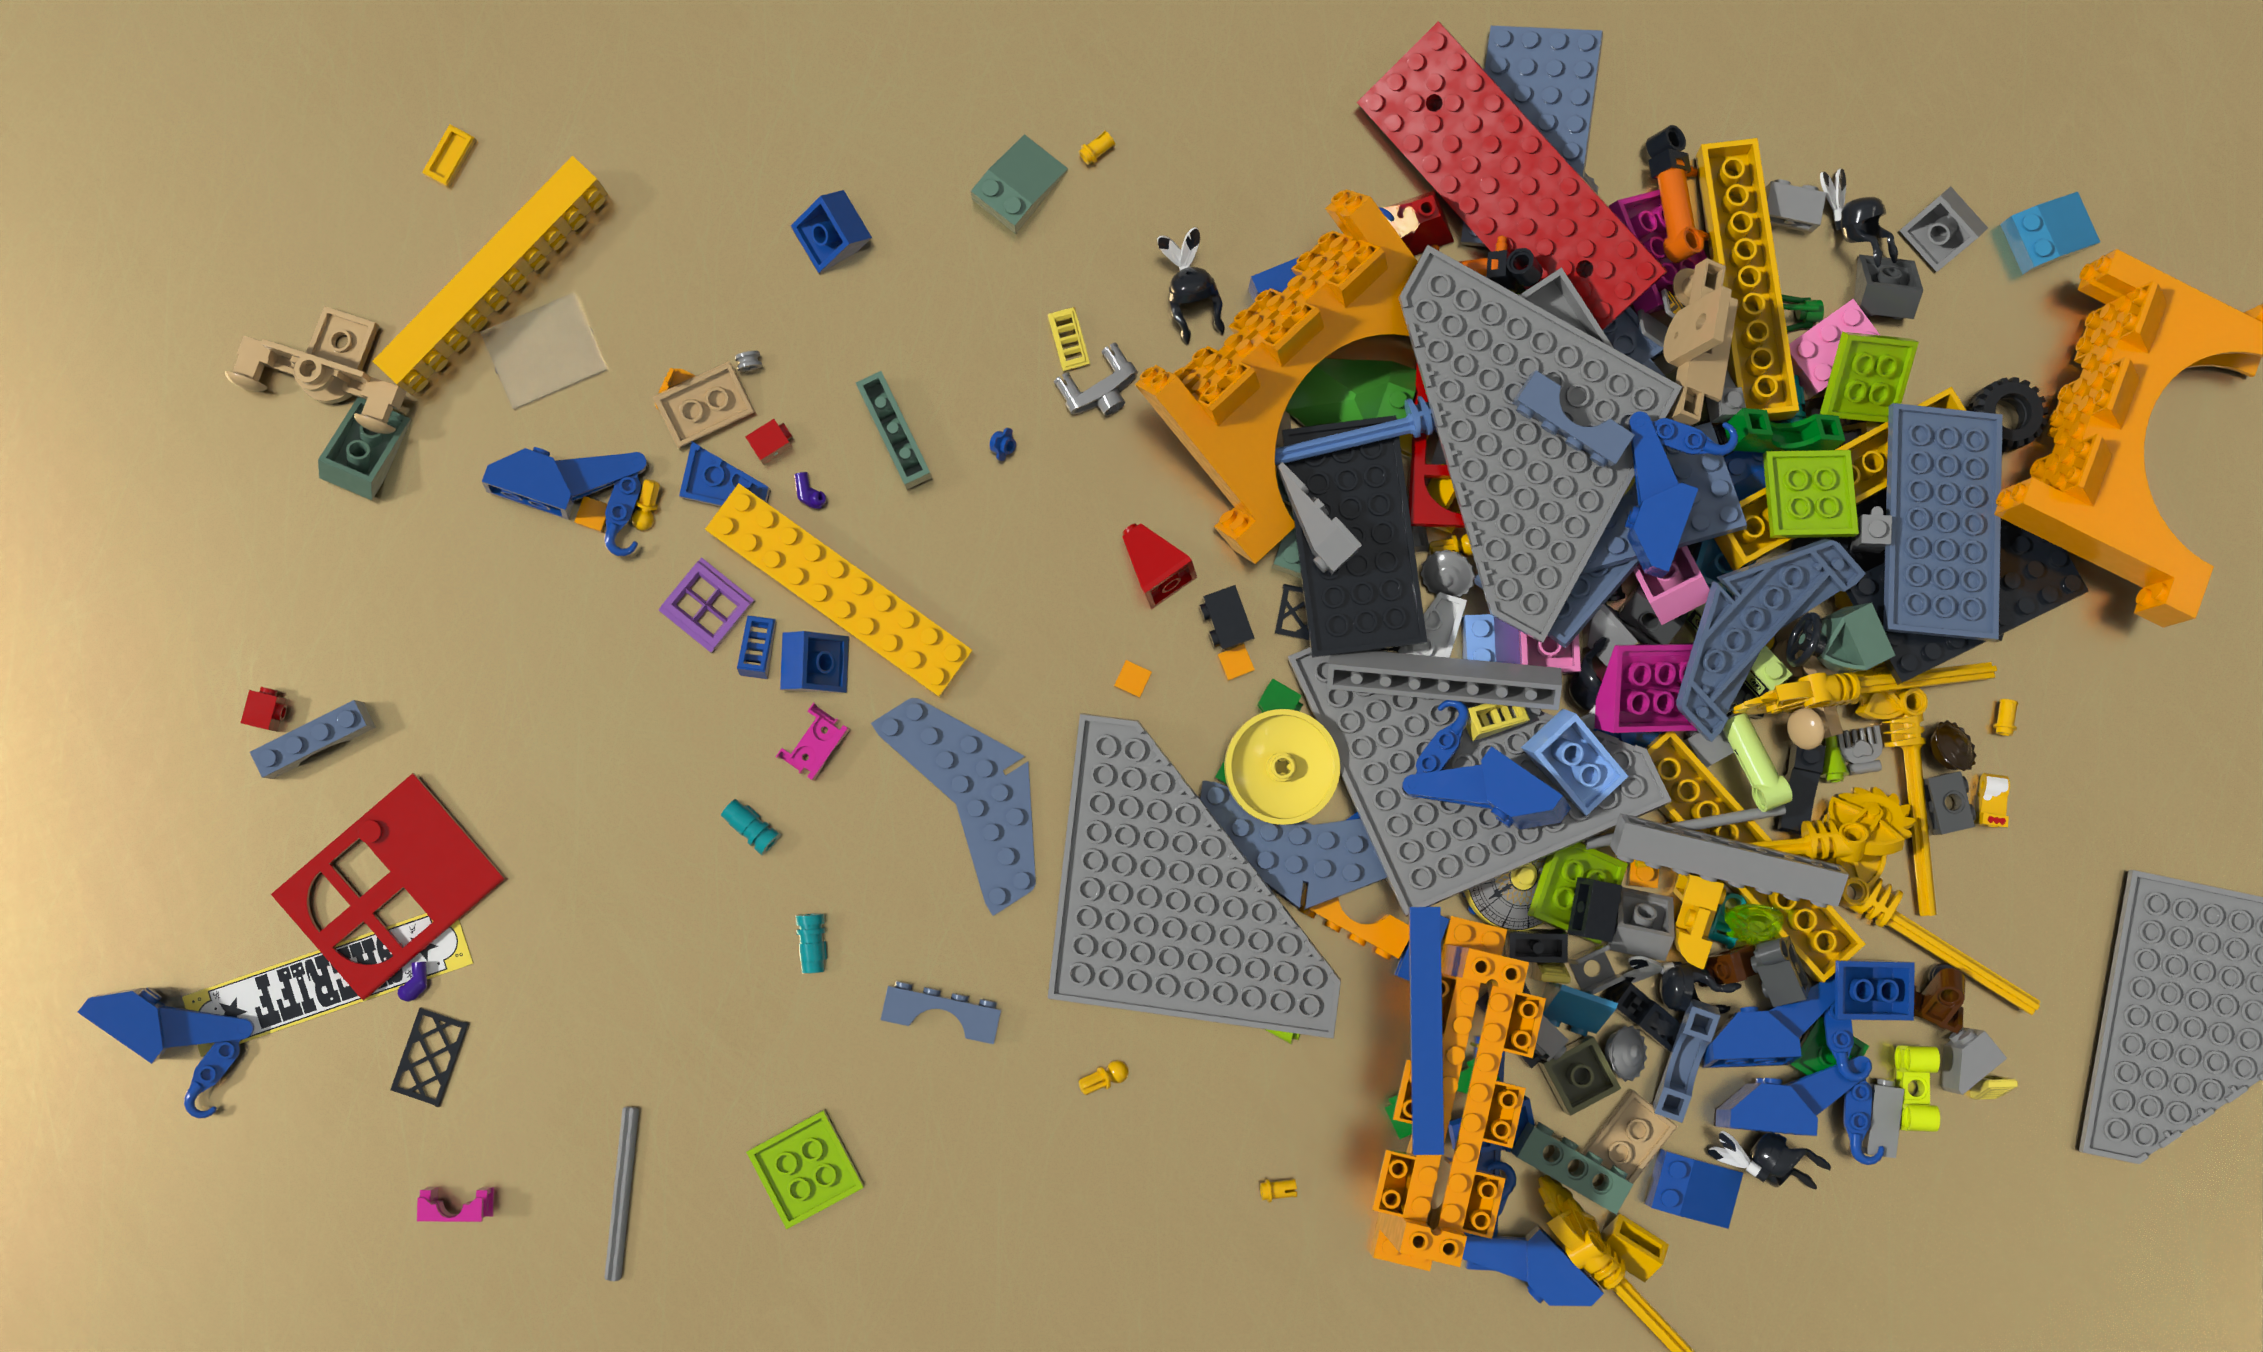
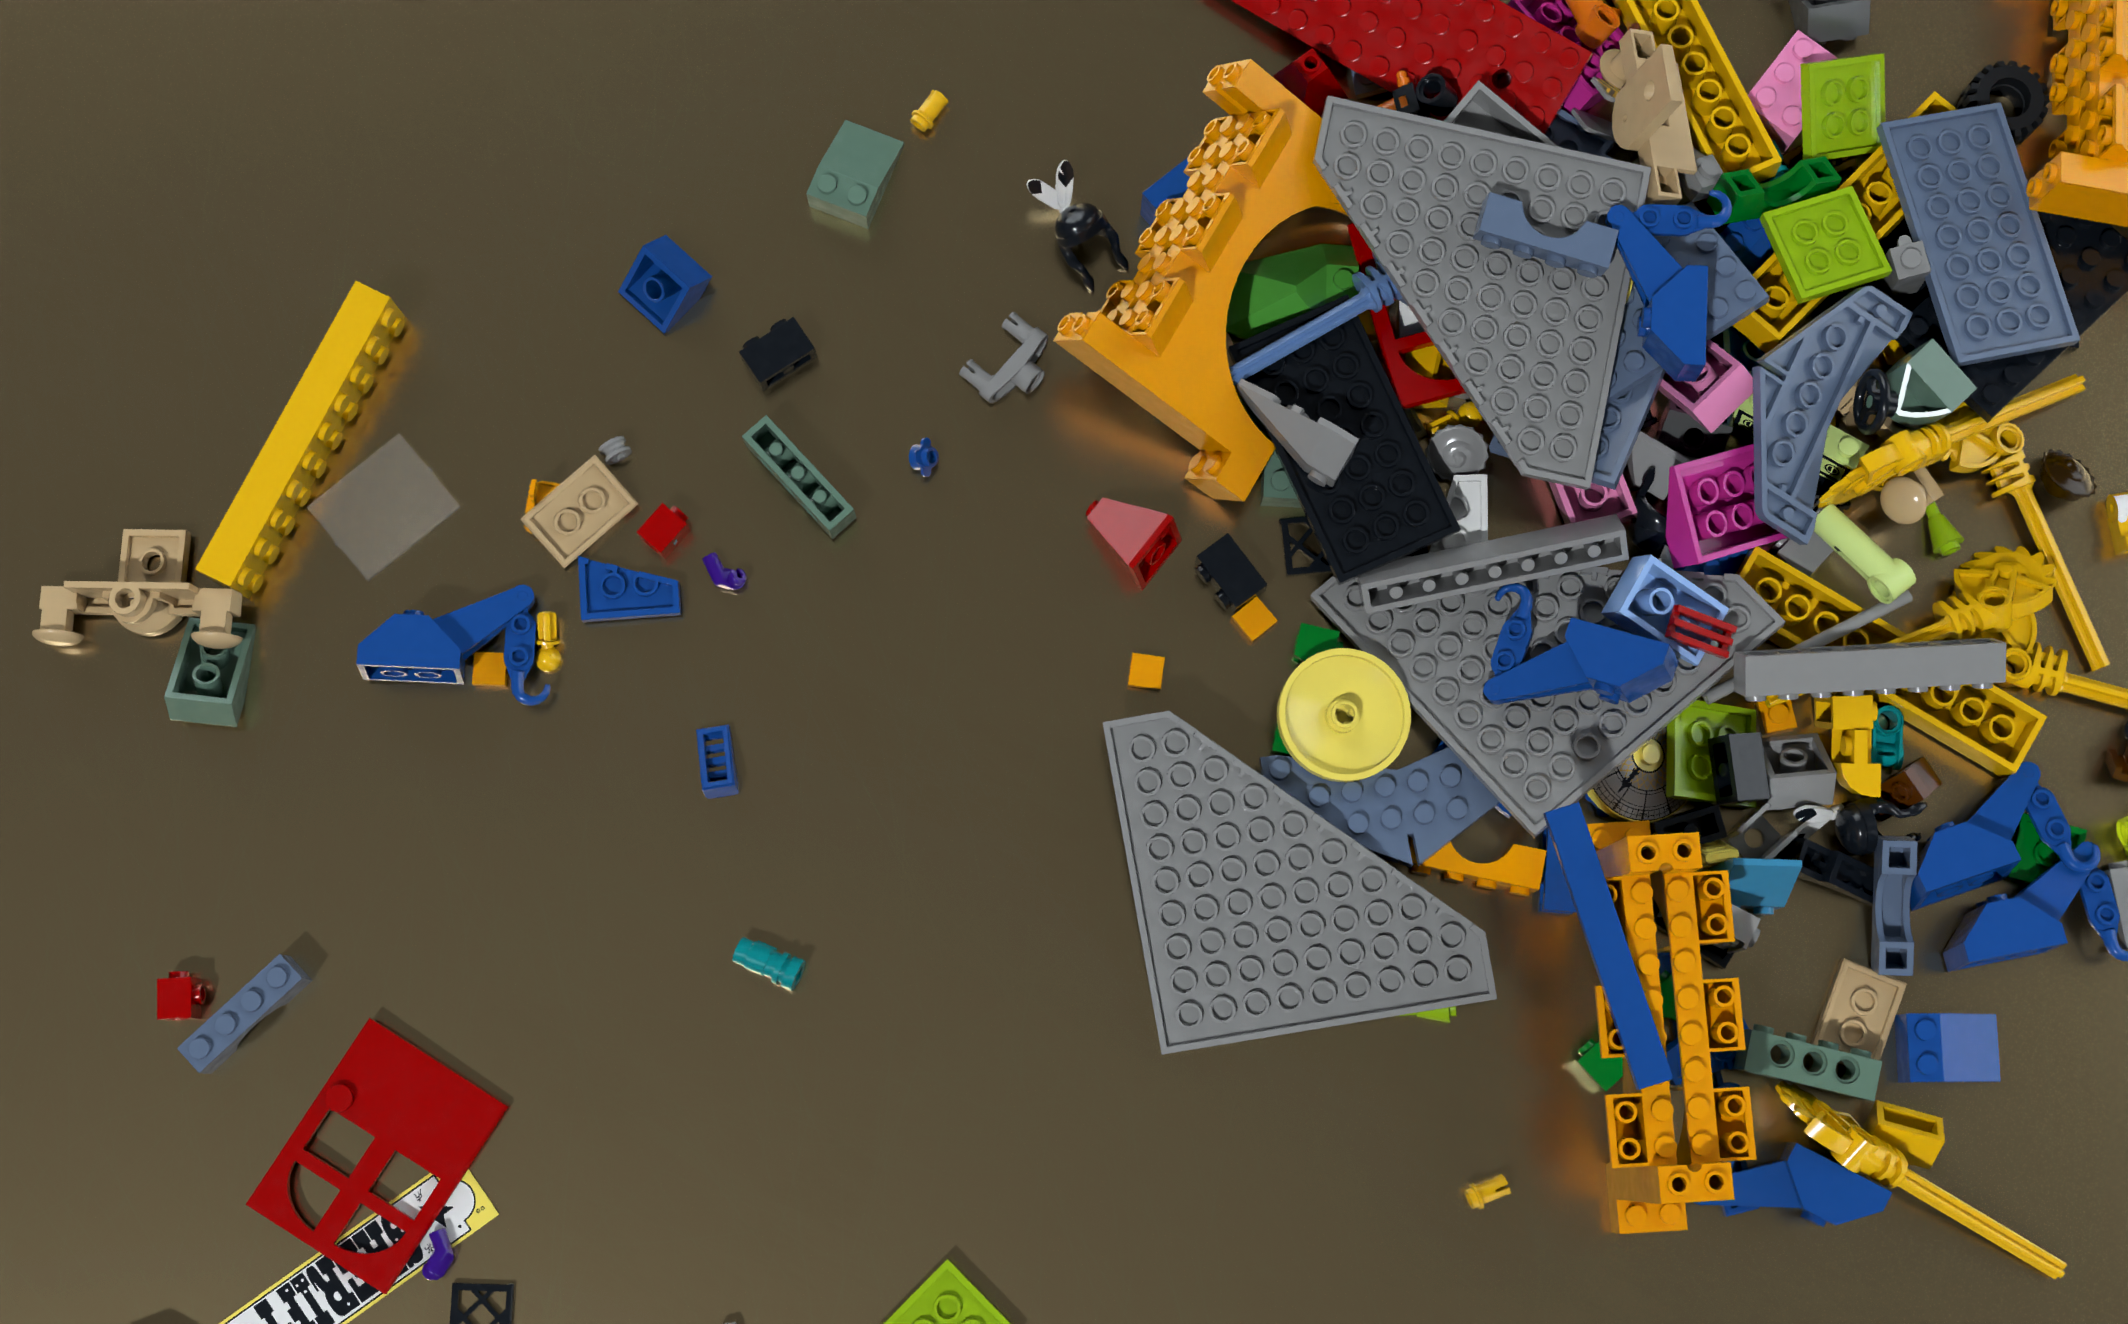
camera: 10 degrees left, 5 degrees down
yellow tile [422,124,476,188] -> none
medium lavender piece [659,557,755,653] -> none
yellow brick [705,483,973,698] -> none
dark pink piece [776,702,850,781] -> none
blue slope [780,631,849,693] -> none
teal axle [795,913,827,973] -> none
sand blue wing [871,698,1036,916] -> none
sand blue arch [881,981,1002,1044] -> none
light yellow slope [1048,307,1090,372] -> none
yellow axle [1078,1060,1129,1095] -> none
light blue slope [1461,614,1520,664] -> none
light yellow slope [1466,704,1530,741] -> none
olive brick [1538,1035,1621,1116] -> none
light grey piece [1605,1025,1647,1082] -> none
black hair [1708,1131,1831,1190] -> none
clear neon green hat [1724,904,1784,945] -> none
dark grey hinge [1751,936,1811,1007] -> none
black slope [1778,744,1826,835] -> none
green plant [1782,294,1824,333] -> none
blue slope [1835,960,1915,1021] -> none
light grey piece [1836,725,1883,776] -> none
dark grey brick [1923,771,1976,835] -> none
yellow pin [1993,699,2018,736] -> none
none -> black brick [739,317,817,392]
none -> red tile [1664,605,1737,659]

